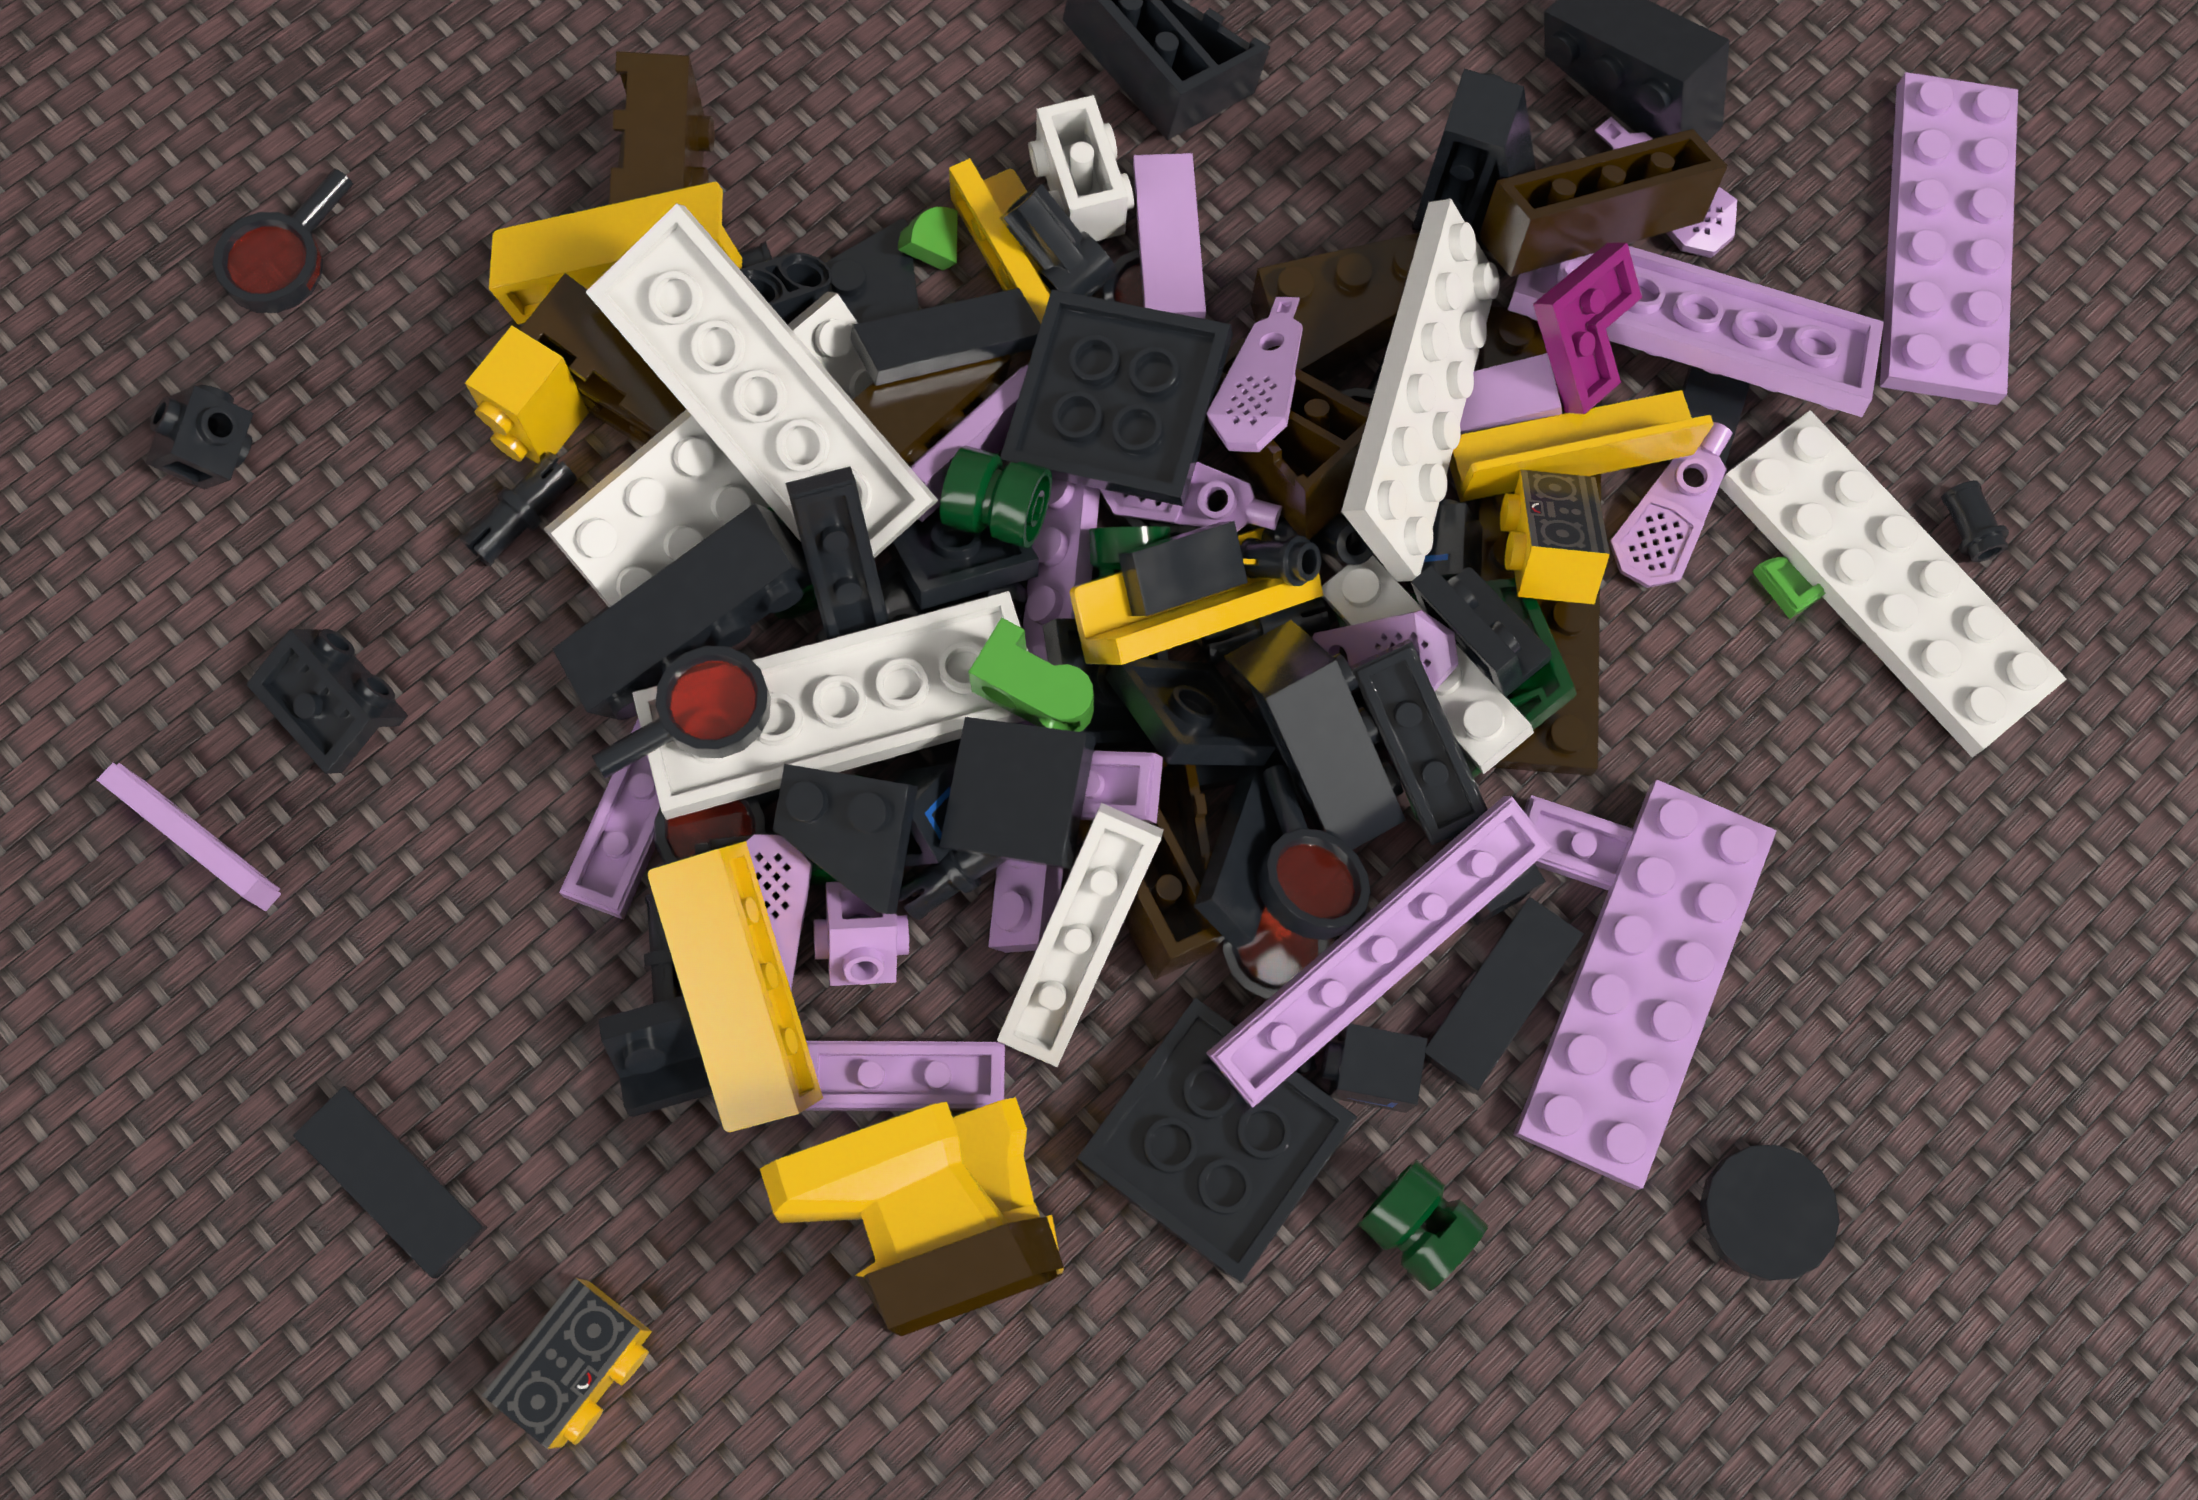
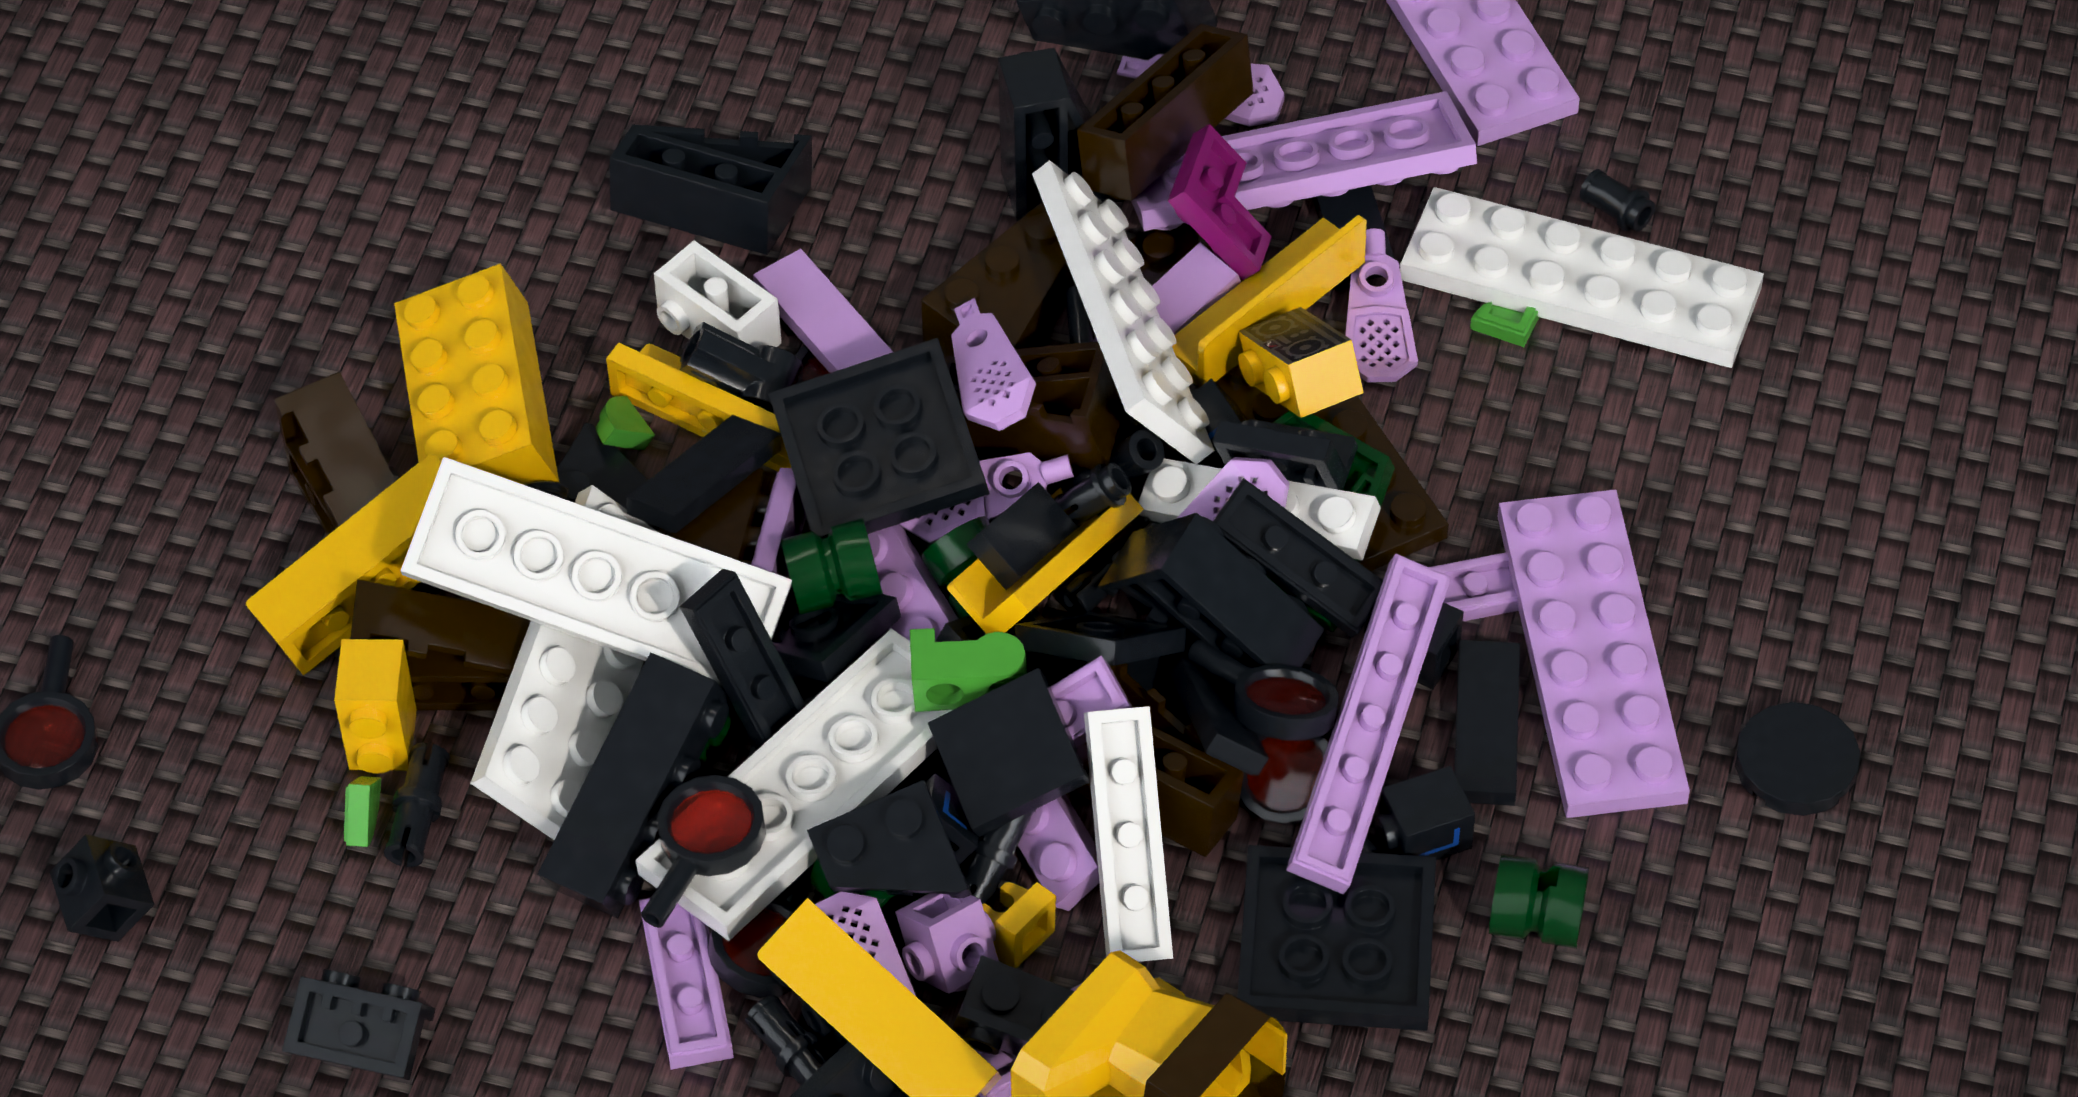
camera: 25 degrees left, 20 degrees down
none -> bright green tile [344,776,381,847]
none -> yellow brick [394,263,559,484]
none -> black bracket [952,955,1074,1056]
none -> yellow tile [982,882,1056,968]

